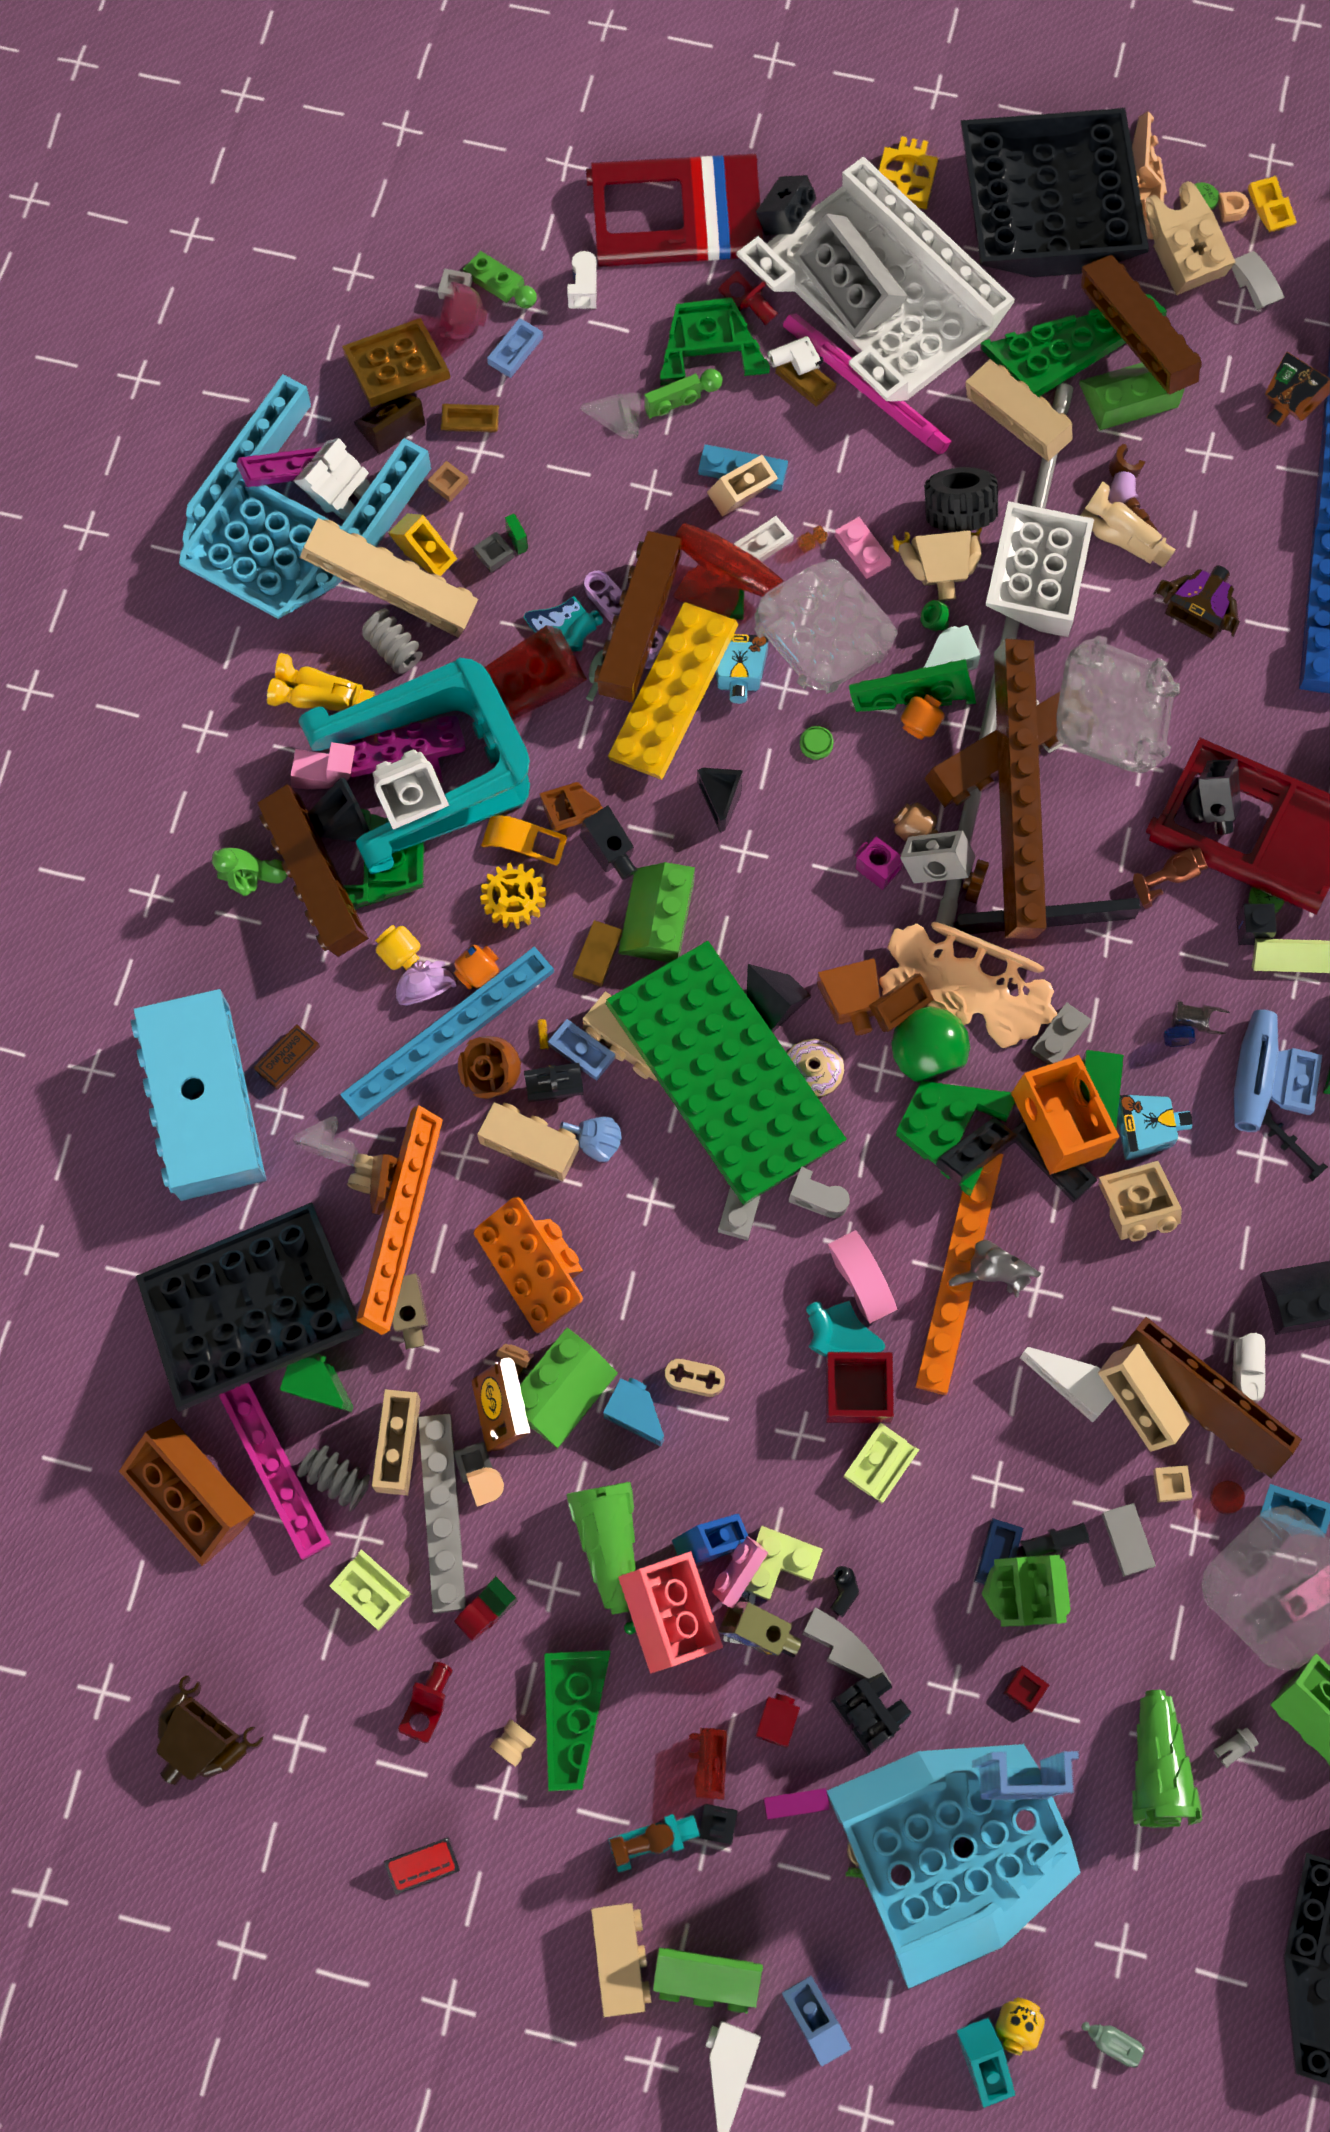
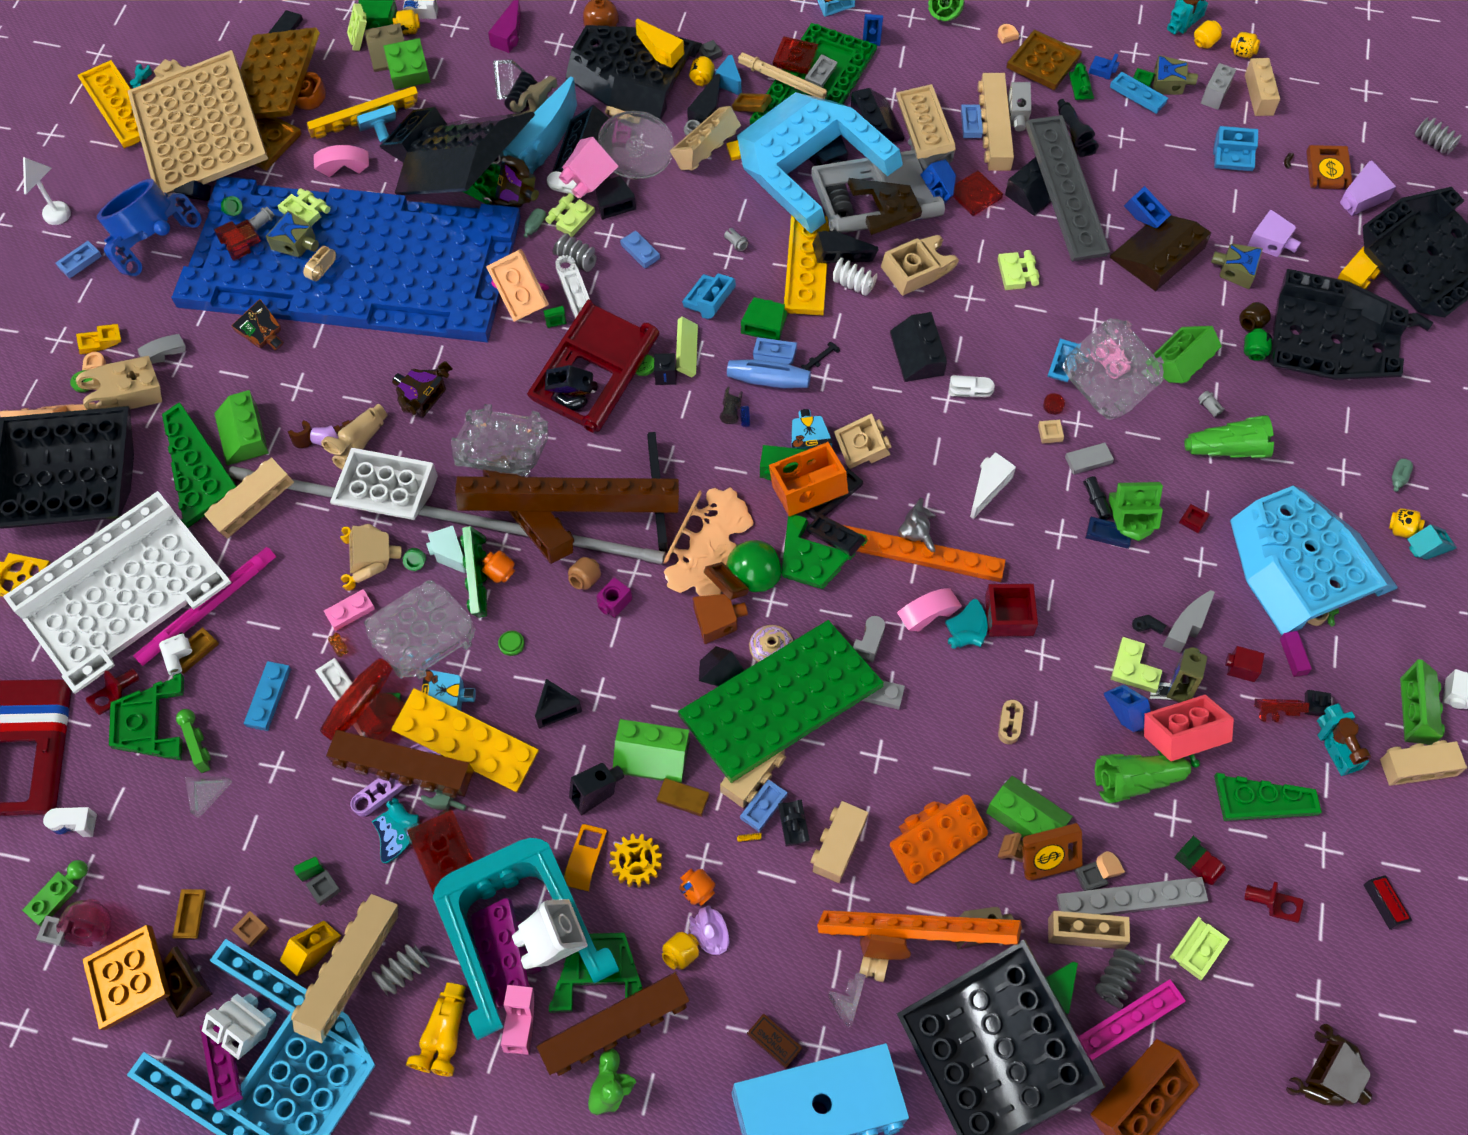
camera: 90 degrees left, 10 degrees down
black slope [307,778,370,842] -> none
dark azure plate [340,946,554,1121] -> none
dark orange cylinder [458,1036,521,1099] -> none
medium blue plate [487,318,543,378] -> none
tan wheel [490,1719,536,1767] -> none
dark orange slope [539,782,603,831] -> none
medium blue piece [560,1117,622,1162] -> none
dark azure slope [603,1378,664,1447] -> none
tan slope [707,455,778,517] -> none
bright pink plate [712,1536,768,1609] -> none
black brick [756,175,817,235] -> none
medium blue slope [782,1976,851,2067] -> none
light grey slope [793,213,908,337] -> none
black hips [830,1672,911,1756] -> none
yellowish green plate [844,1423,919,1504] -> none
light grey brick [900,830,976,884] -> none
black tyre [924,467,998,532] -> none
reddish brown plate [962,859,989,904] -> none
medium blue piece [972,1751,1079,1800] -> none
light grey plate [1030,1002,1092,1065] -> none
reddish brown brick [1081,254,1202,395] -> none
tan brick [1098,1344,1191,1452] -> none
reddish brown brick [1118,1317,1302,1479] -> none
copper piece [1133,848,1208,909] -> none

